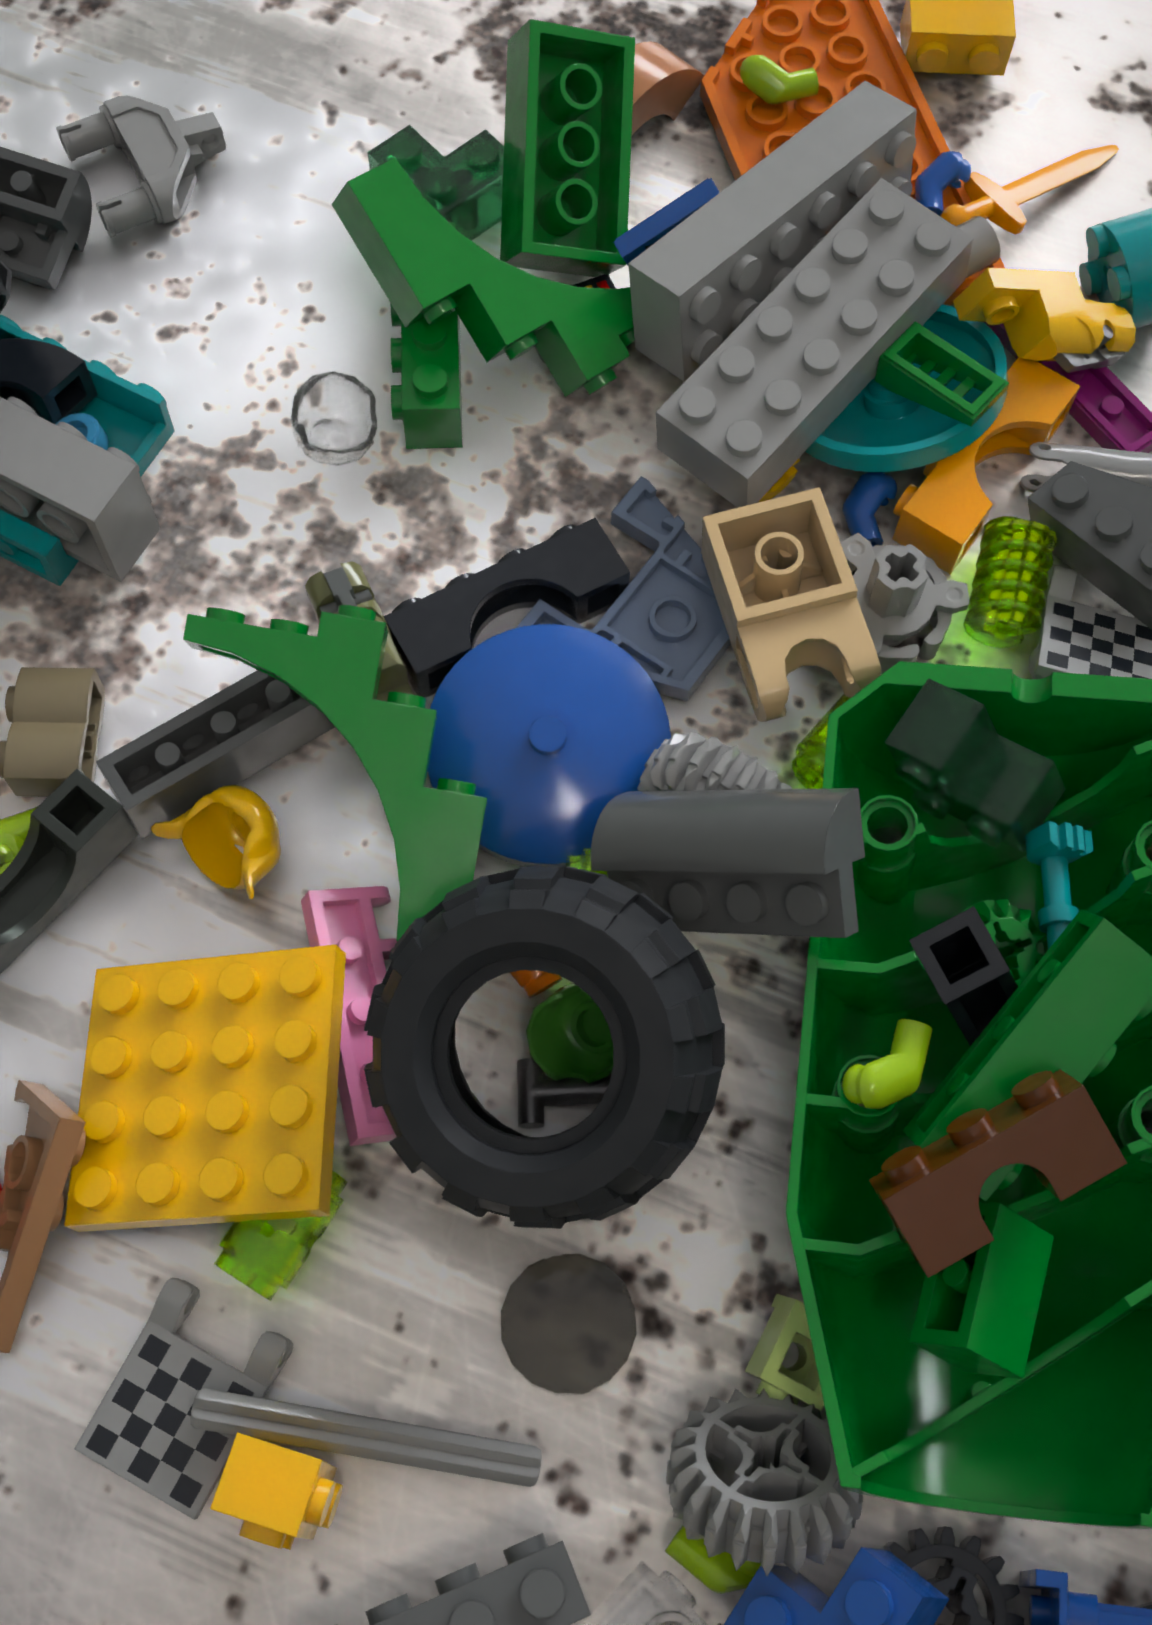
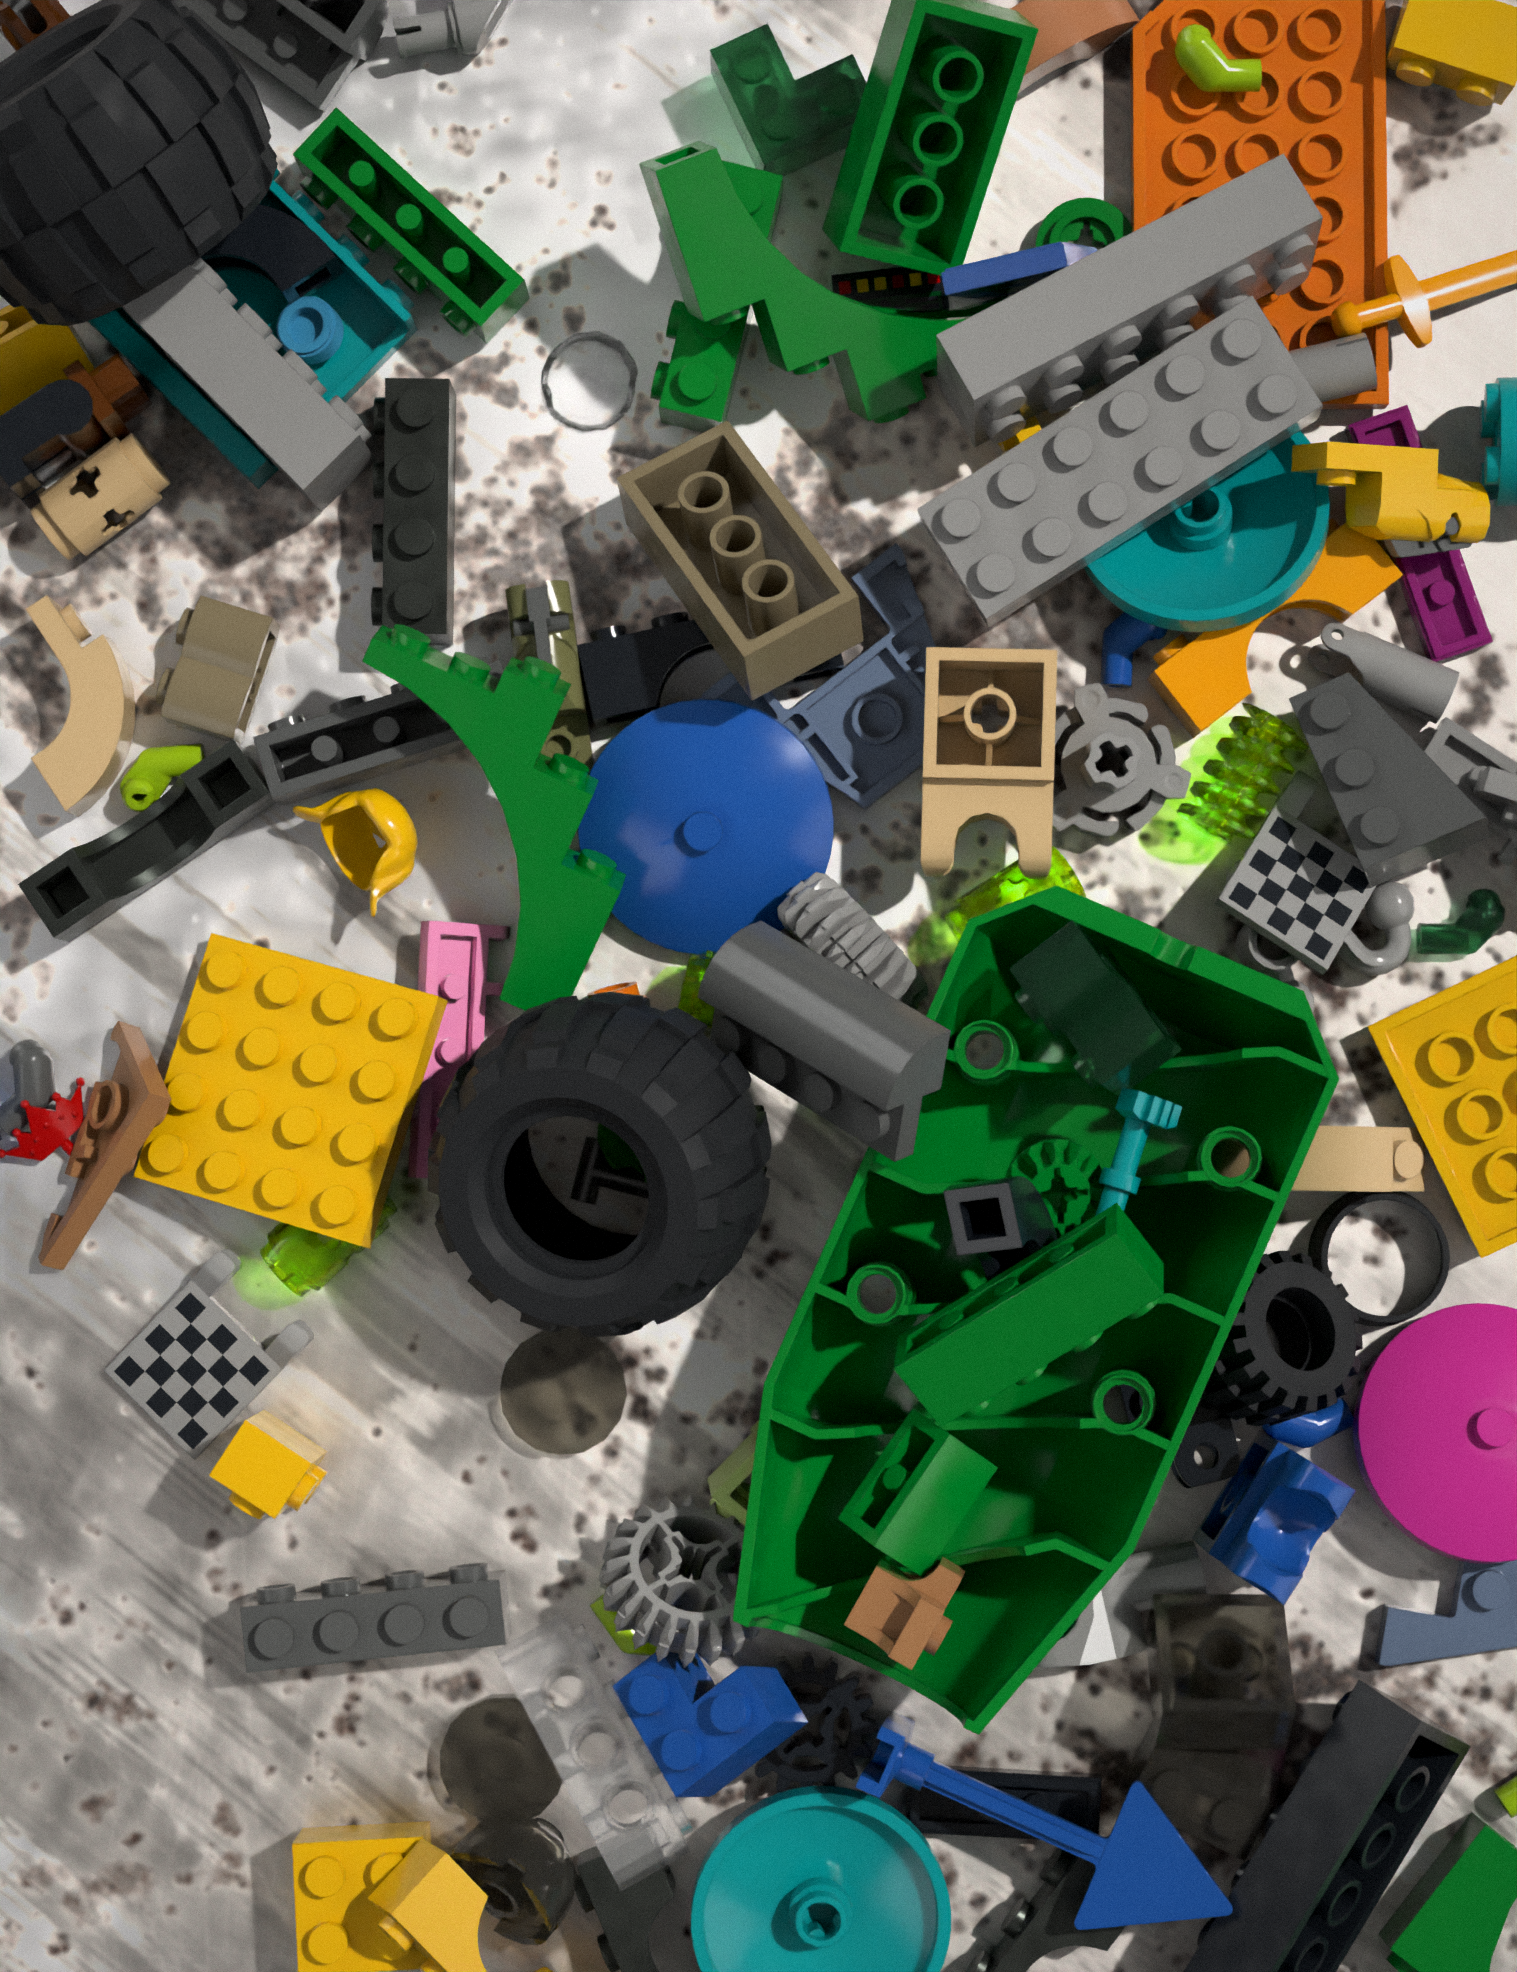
camera: 20 degrees right, 20 degrees up
light grey axle [190,1388,542,1487] -> none
lime arm [842,1019,933,1109] -> none
reddish brown arch [869,1069,1127,1278] -> none
green slope [875,321,1009,427] -> none
blue arm [915,151,972,216] -> none
none -> green brick [293,107,530,344]
none -> pearl dark grey brick [371,378,456,645]
none -> dark tan brick [616,420,864,701]
none -> medium nougat brick [844,1557,966,1670]

